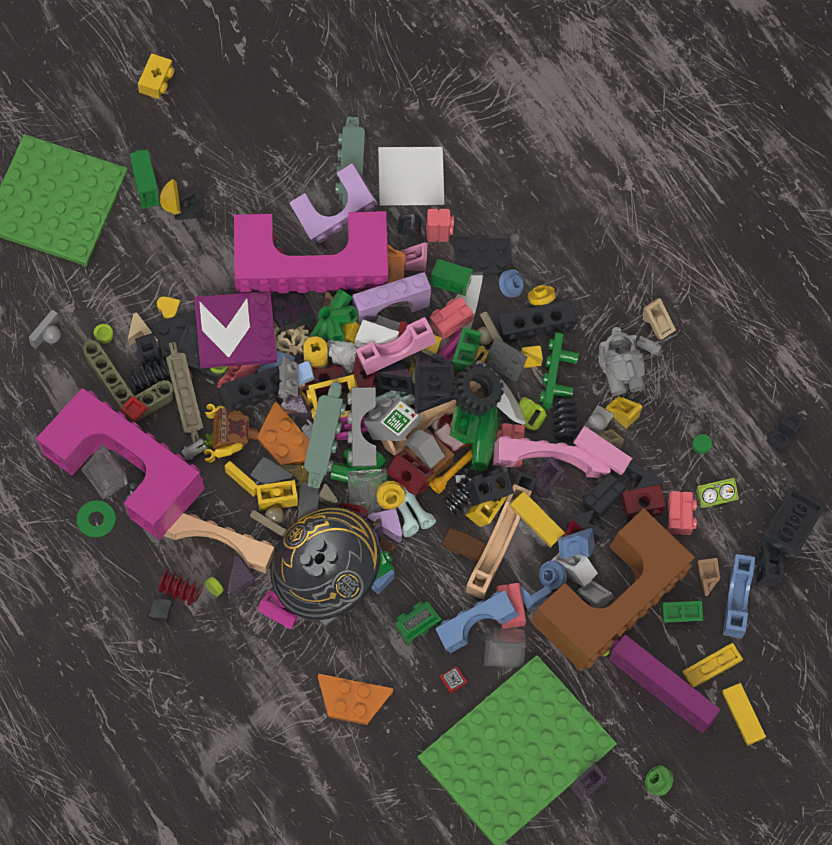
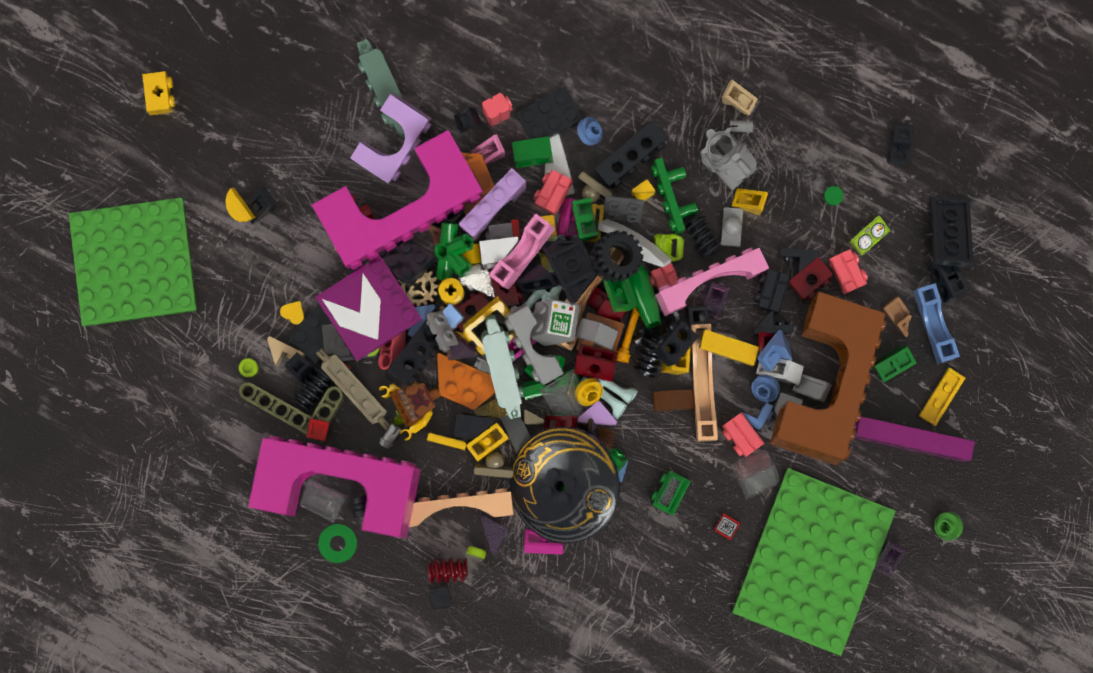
camera: 25 degrees left, 15 degrees up
light grey tile [29,310,61,349] -> none
green window [130,150,160,209] -> none
orange wing [318,674,393,725] -> none
white sticker [378,147,444,206] -> none
medium blue arch [436,590,519,653] -> none
yellow plate [528,285,556,306] -> none
bright pink tile [573,426,632,475] -> none
dark tan slope [597,429,624,450] -> none
yellow tile [722,683,766,746] -> none

